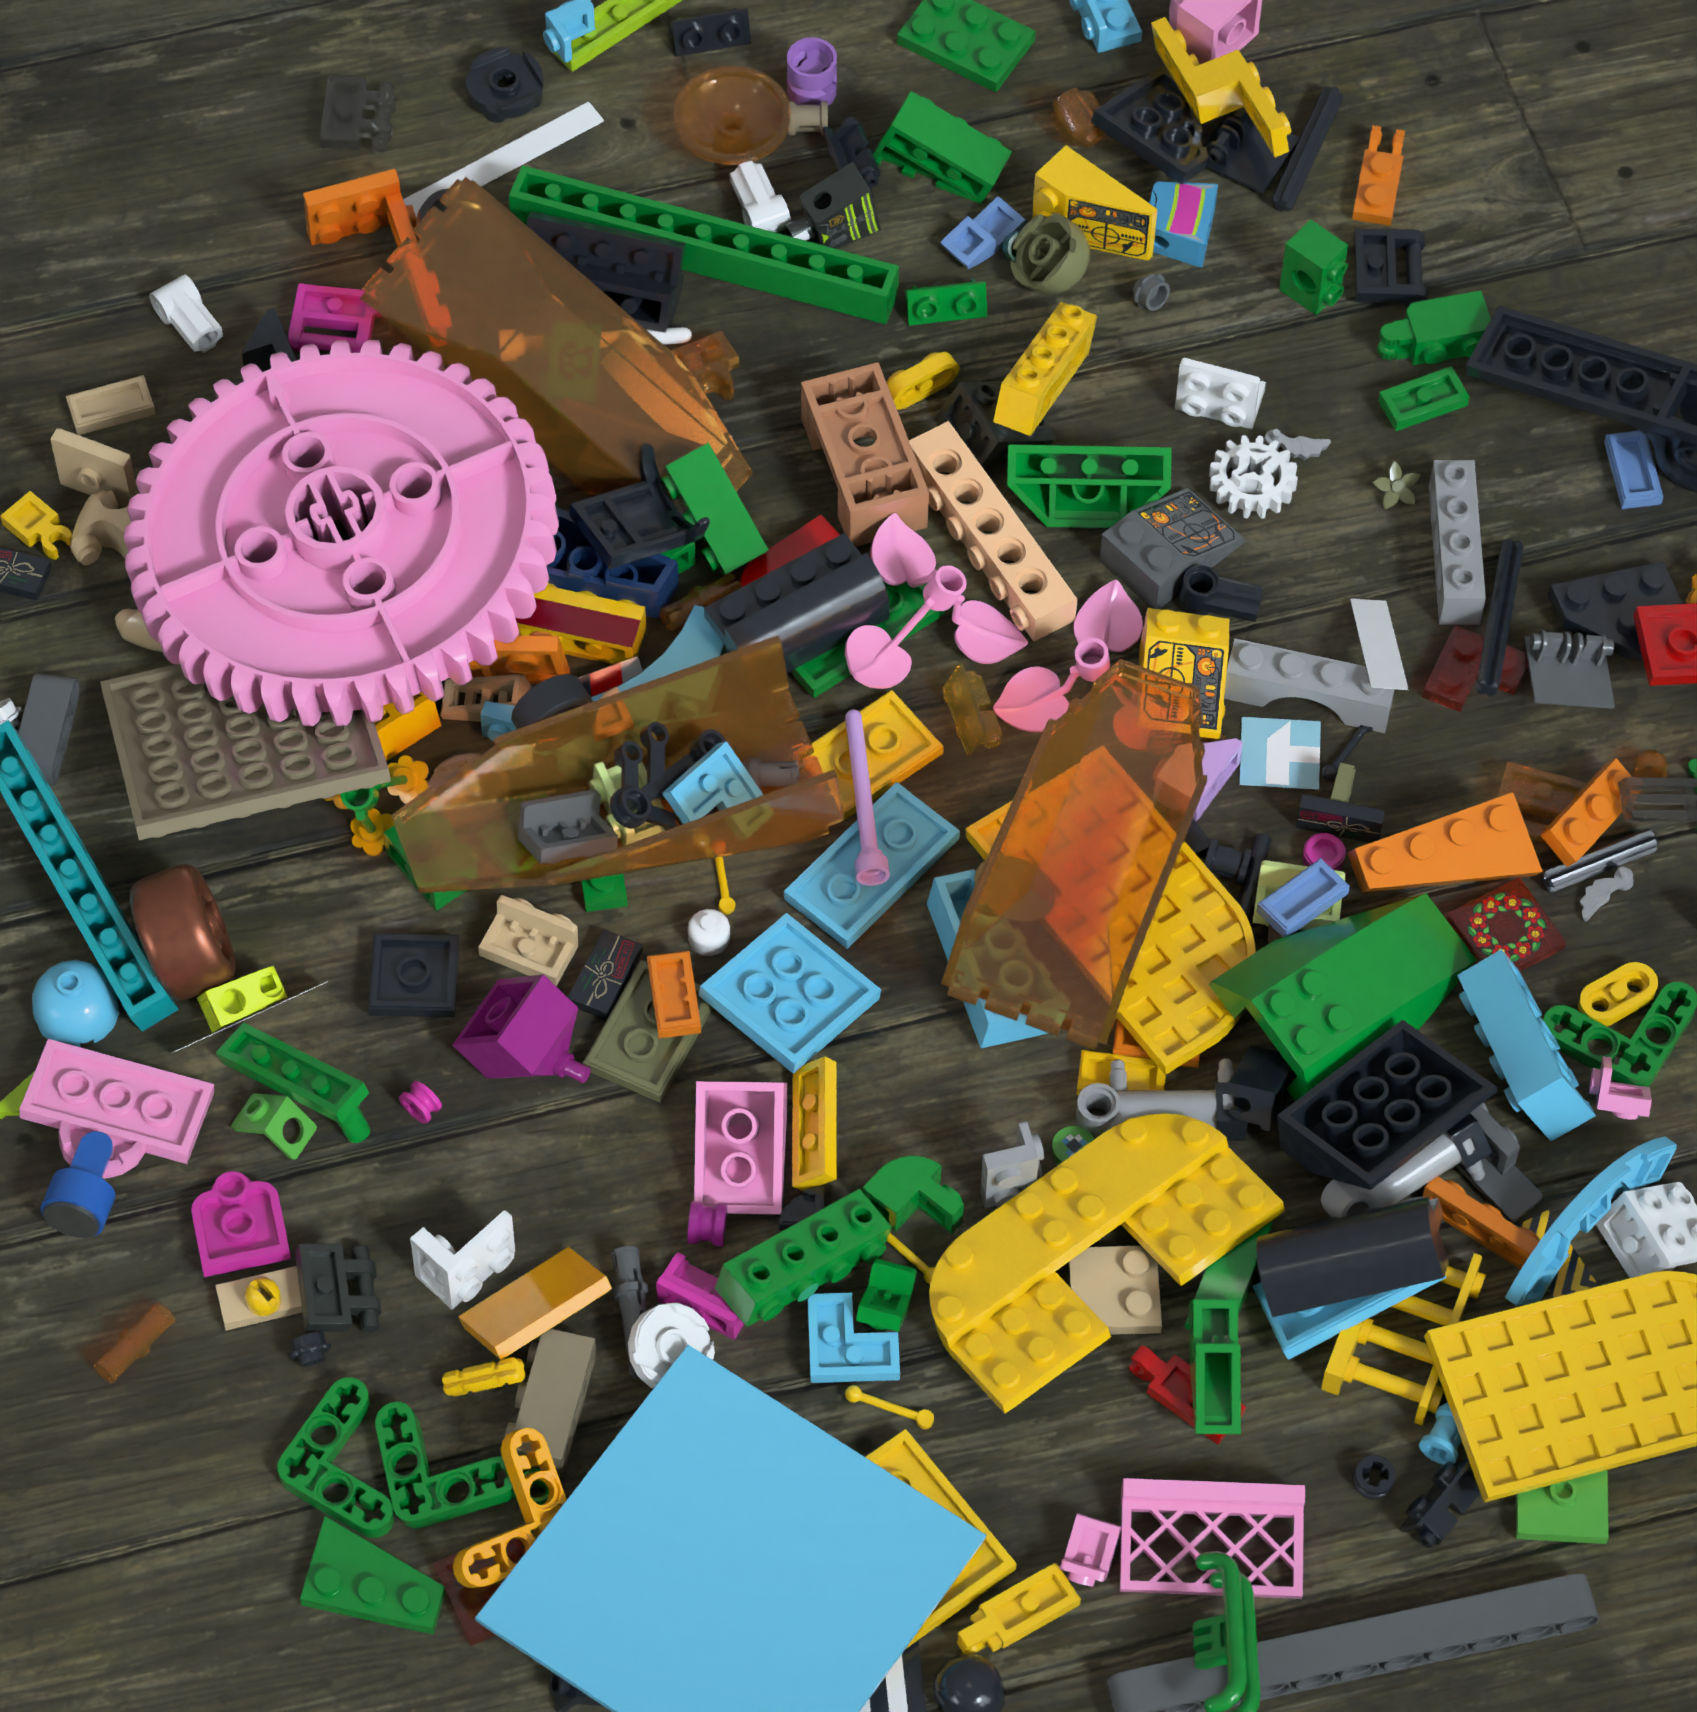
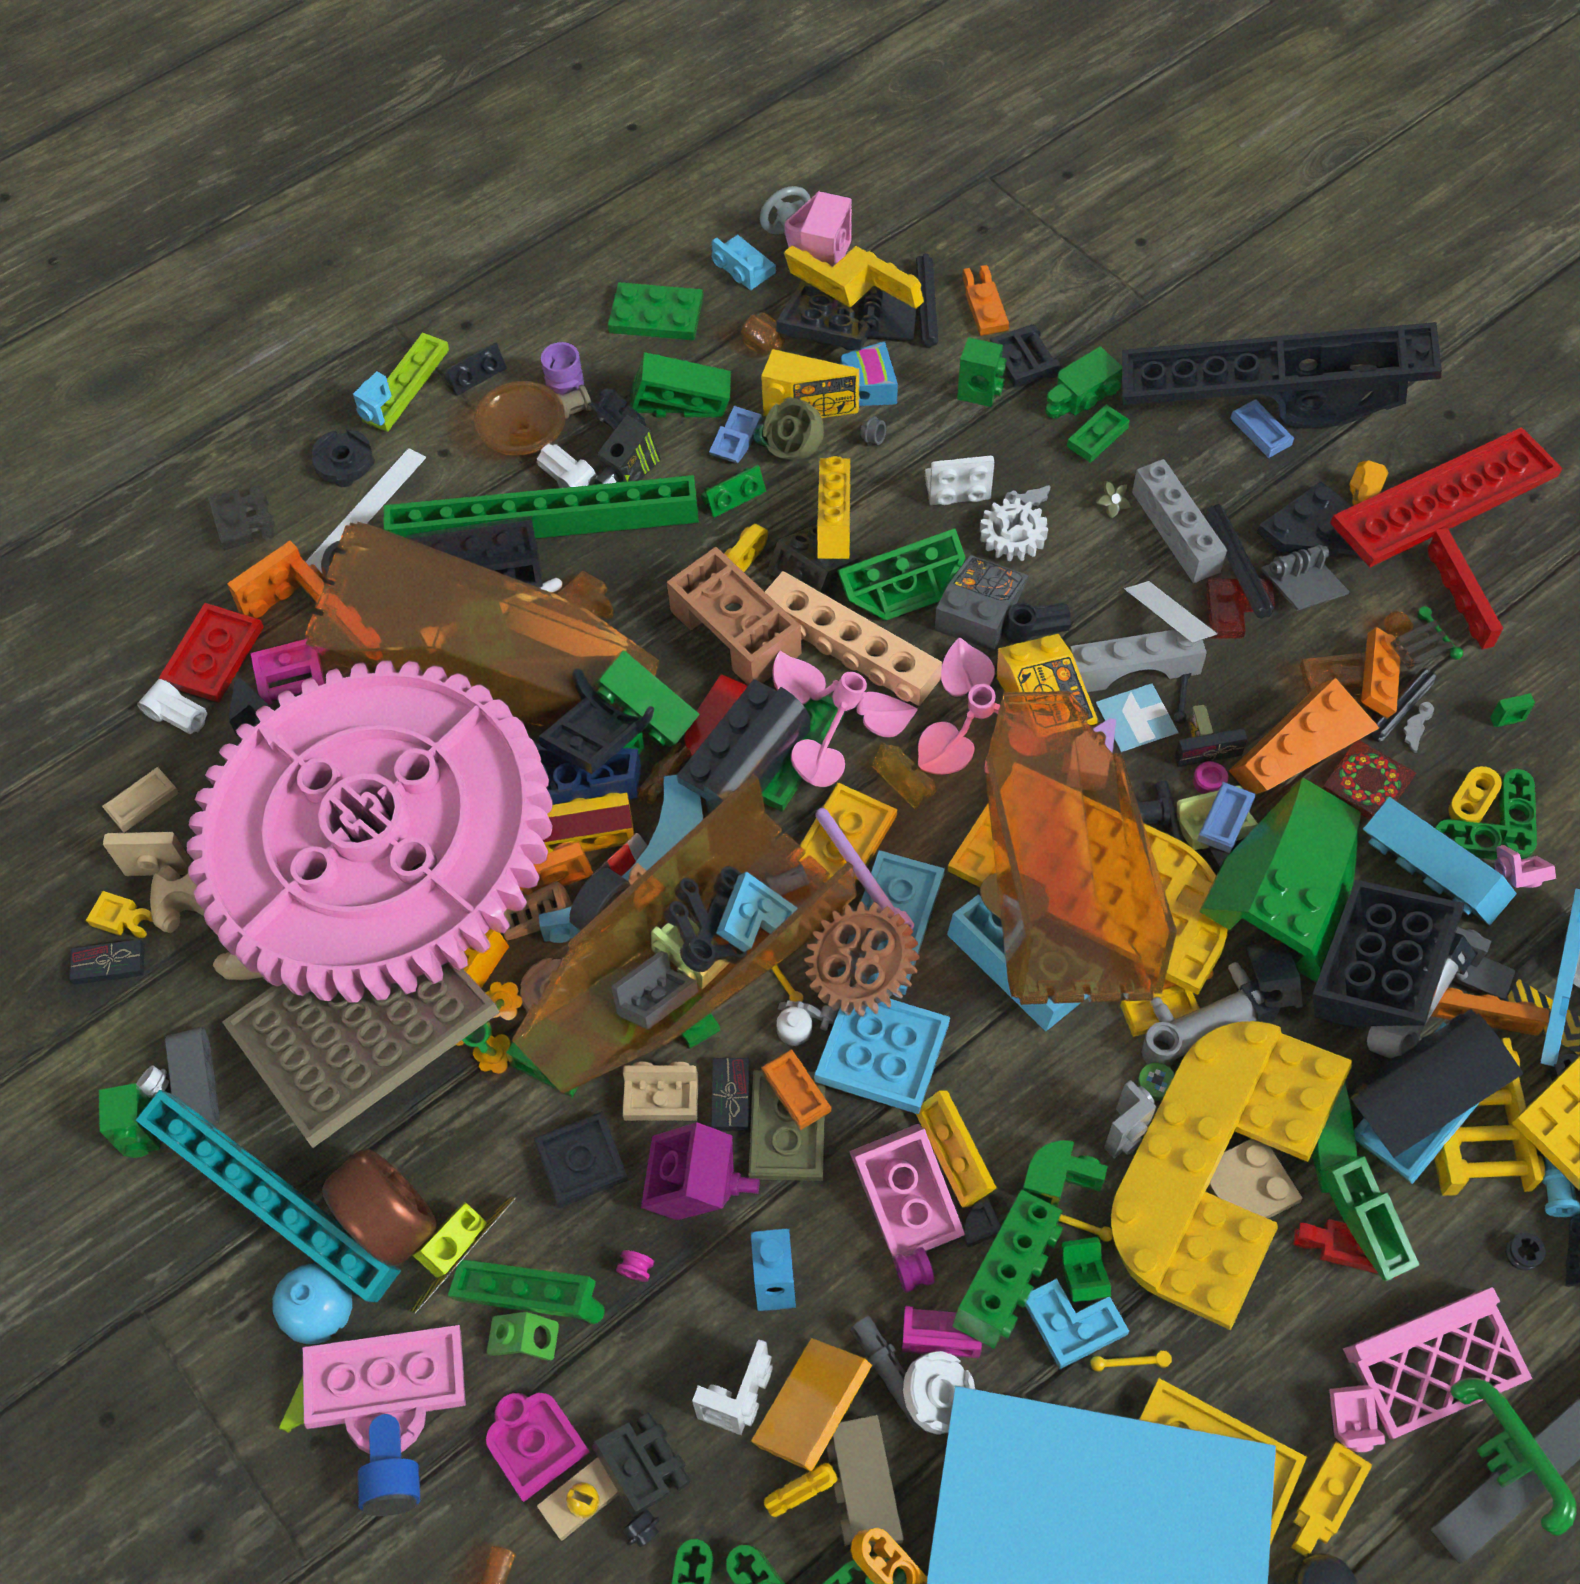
camera: 20 degrees left, 0 degrees up
none -> red plate [159,603,264,703]
none -> dark azure torso [751,1229,796,1311]
none -> light grey piece [778,1000,837,1030]
none -> nougat gear [804,902,920,1017]

